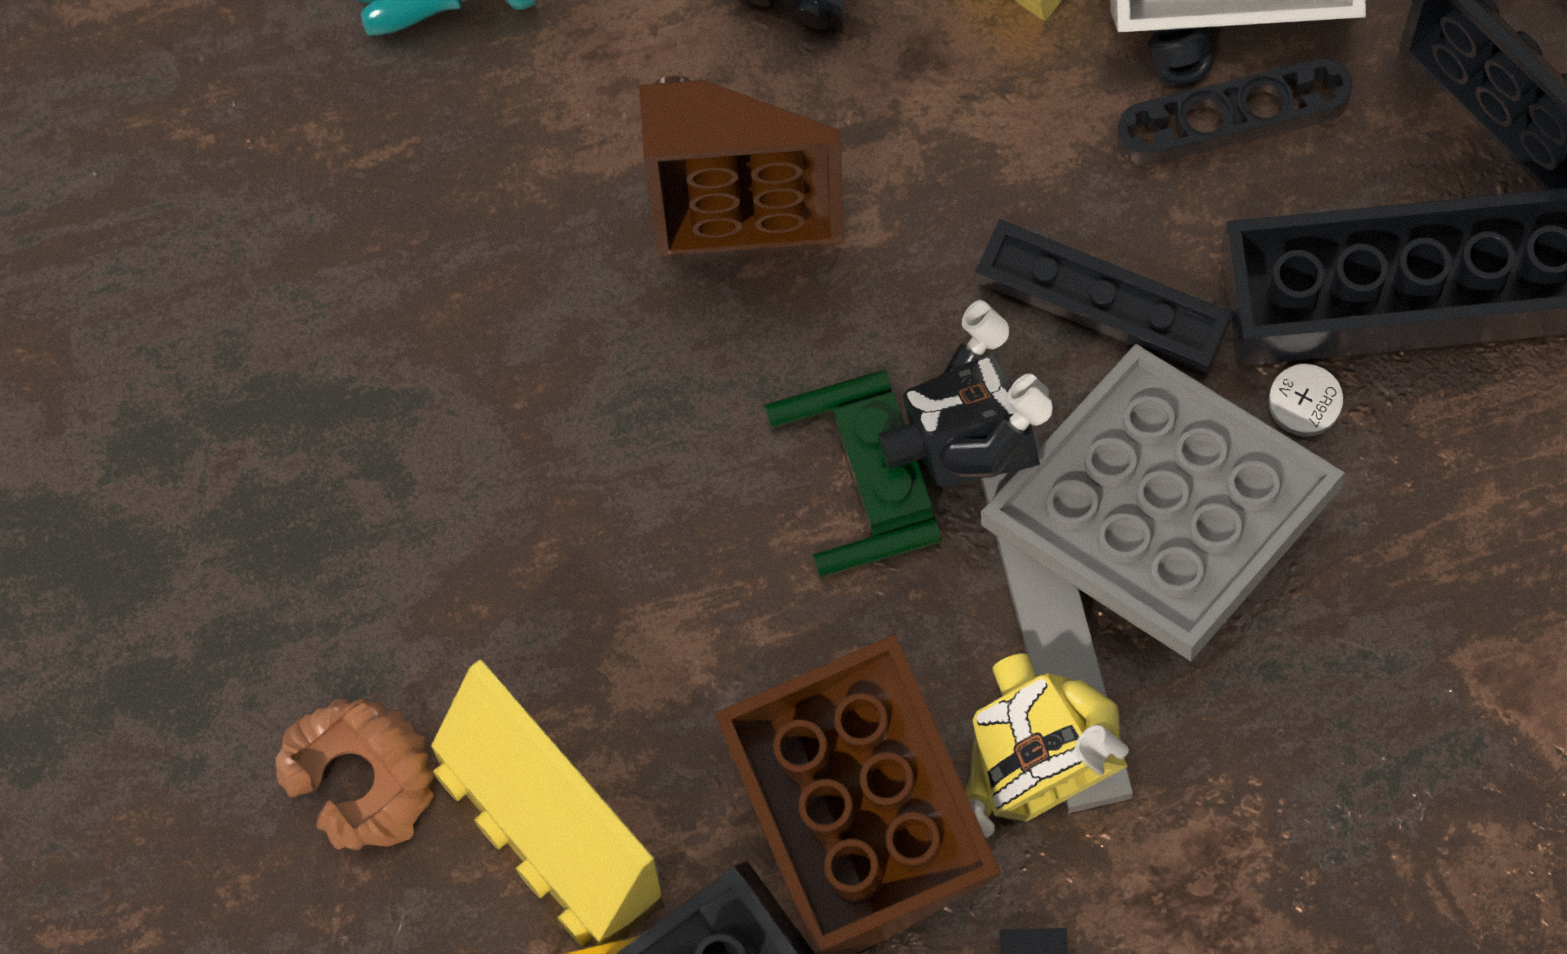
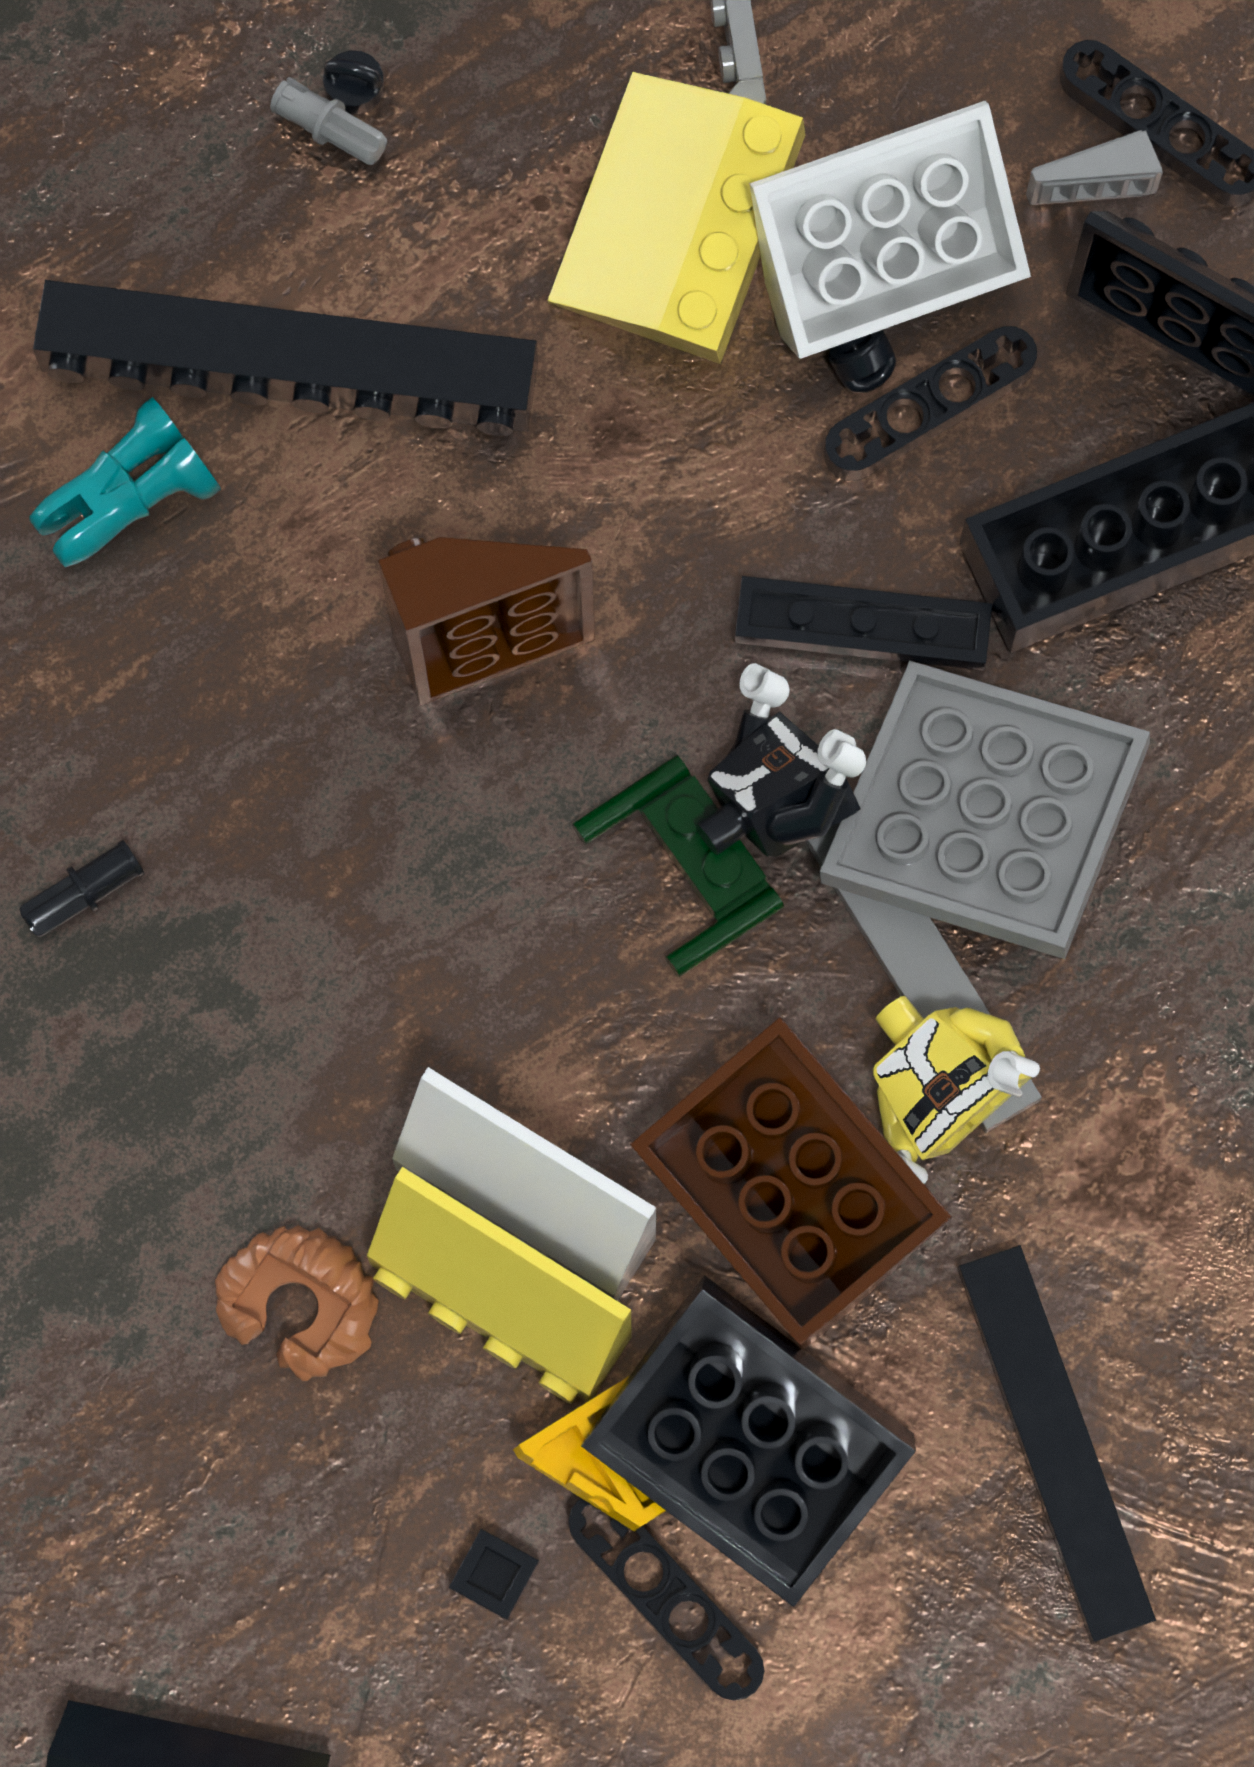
camera: 20 degrees left, 5 degrees up
white piece [1269,364,1343,437] -> none
none -> black axle [19,840,144,937]
none -> white slope [392,1067,656,1301]

